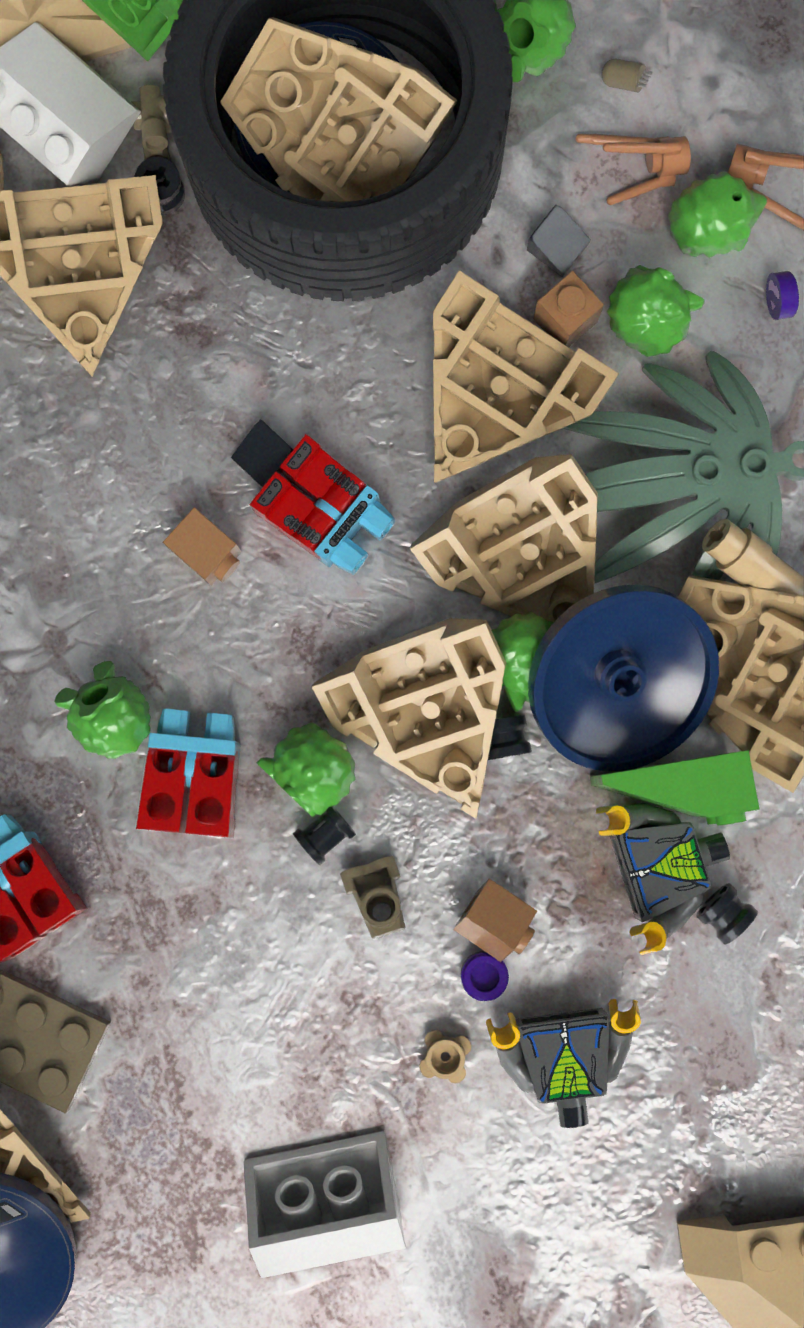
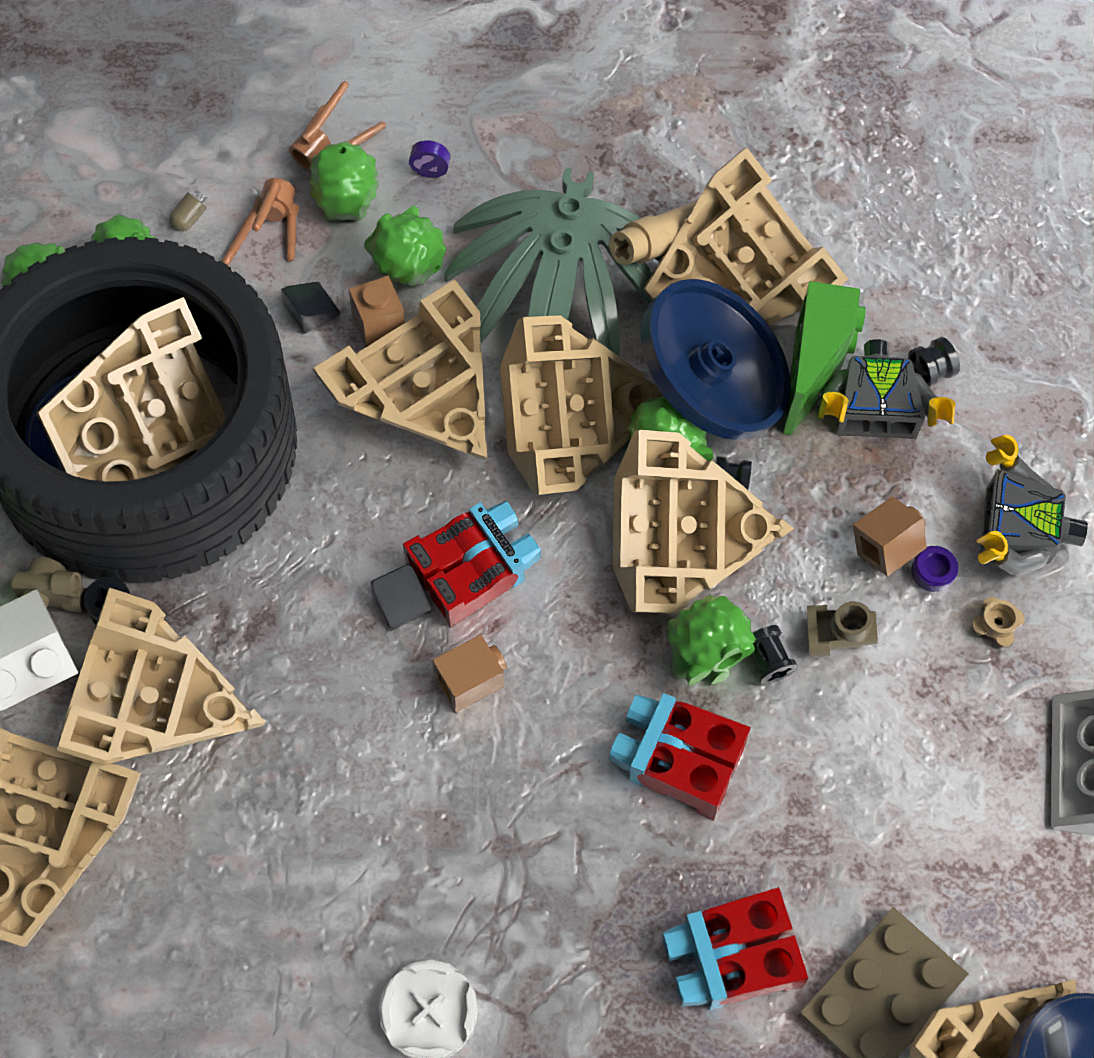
camera: 80 degrees left, 20 degrees down
bright green animal [54,661,151,759] -> none

